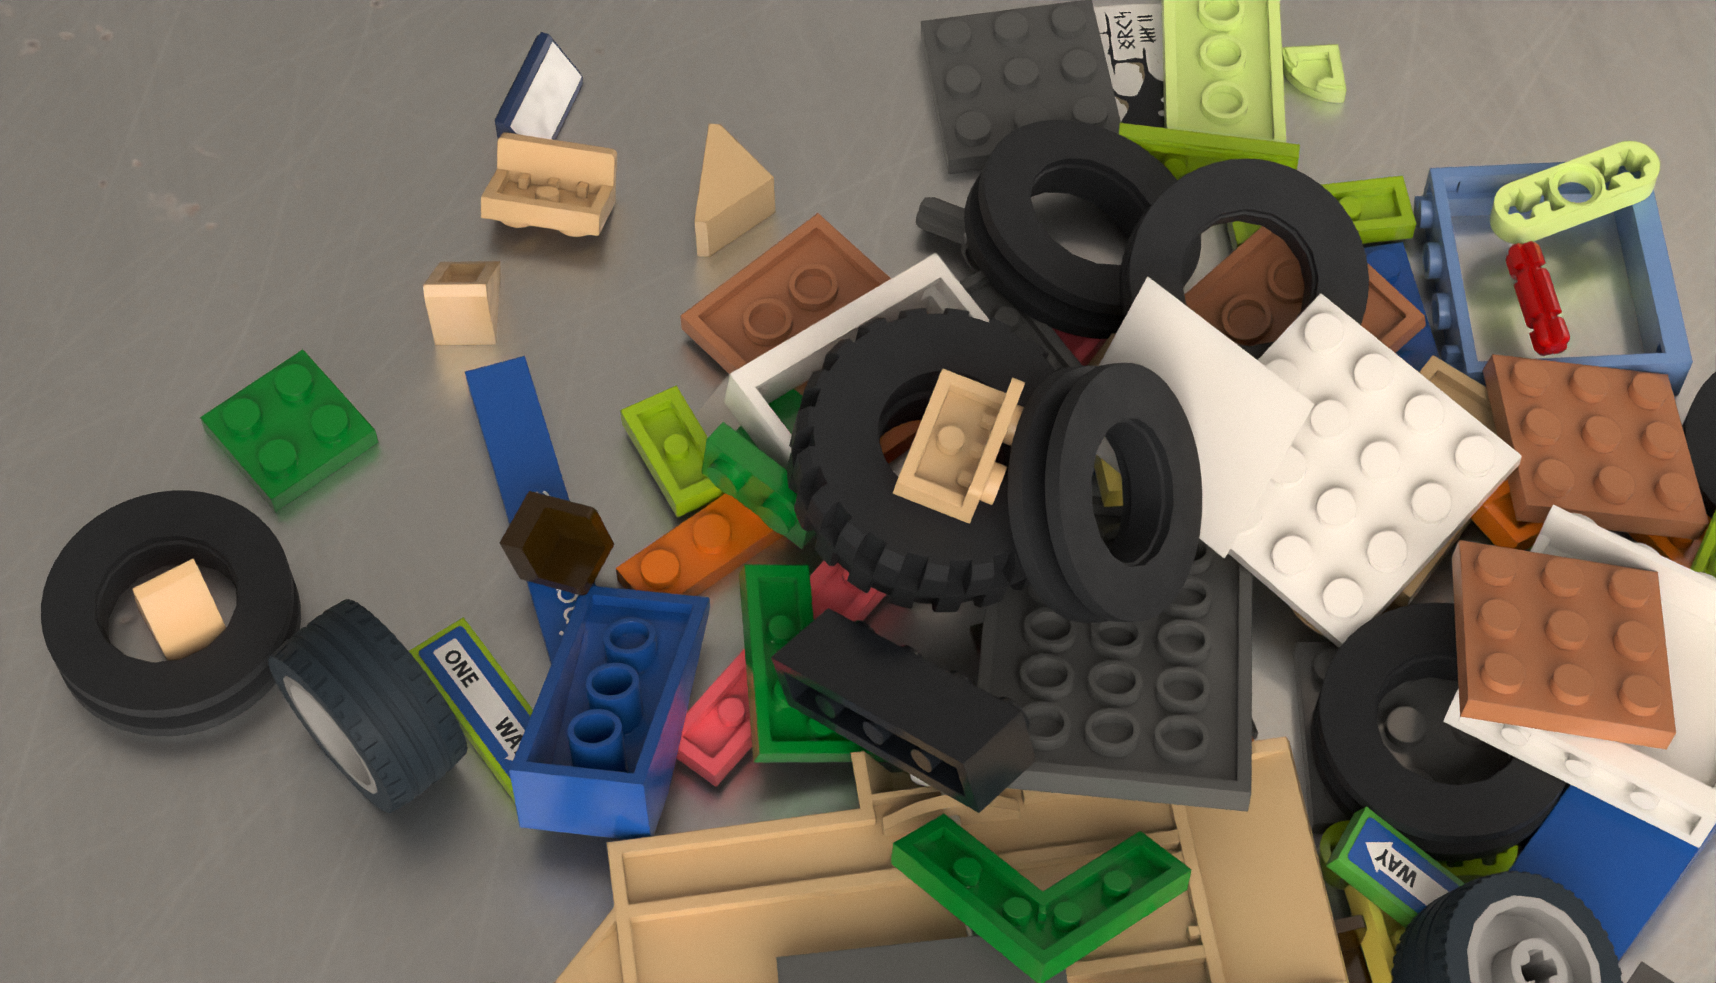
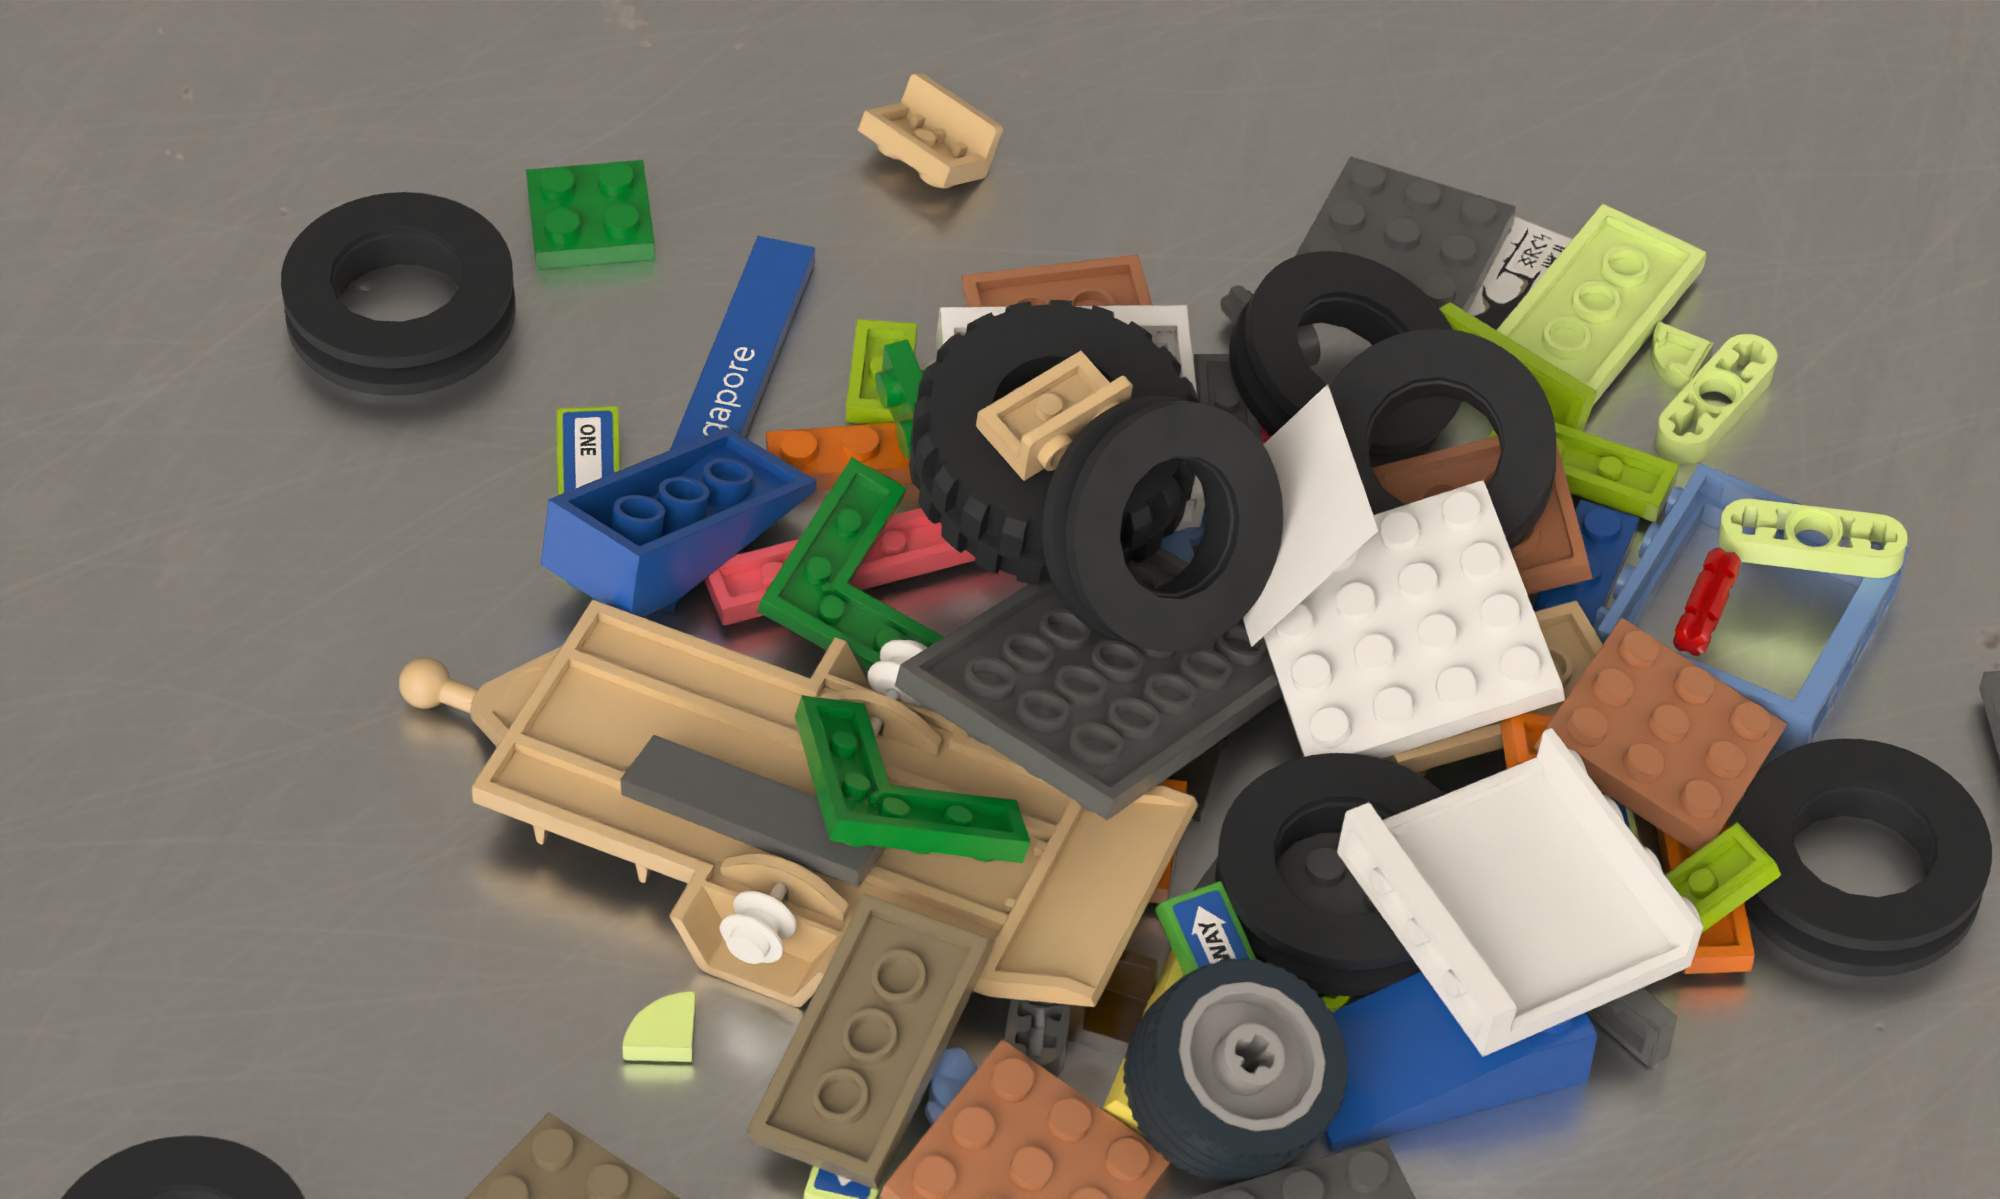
camera: 30 degrees right, 10 degrees down
tan slope [132,559,226,661] -> none
black wheel [268,599,468,813] -> none
tan slope [423,261,501,345] -> none
flat silver slope [494,32,583,140] -> none
dark brown panel [499,491,615,595] -> none
tan slope [694,124,776,257] -> none
black brick [771,608,1037,813] -> none
nougat plate [1452,540,1676,750] -> none
none -> yellowish green beam [1655,334,1777,465]

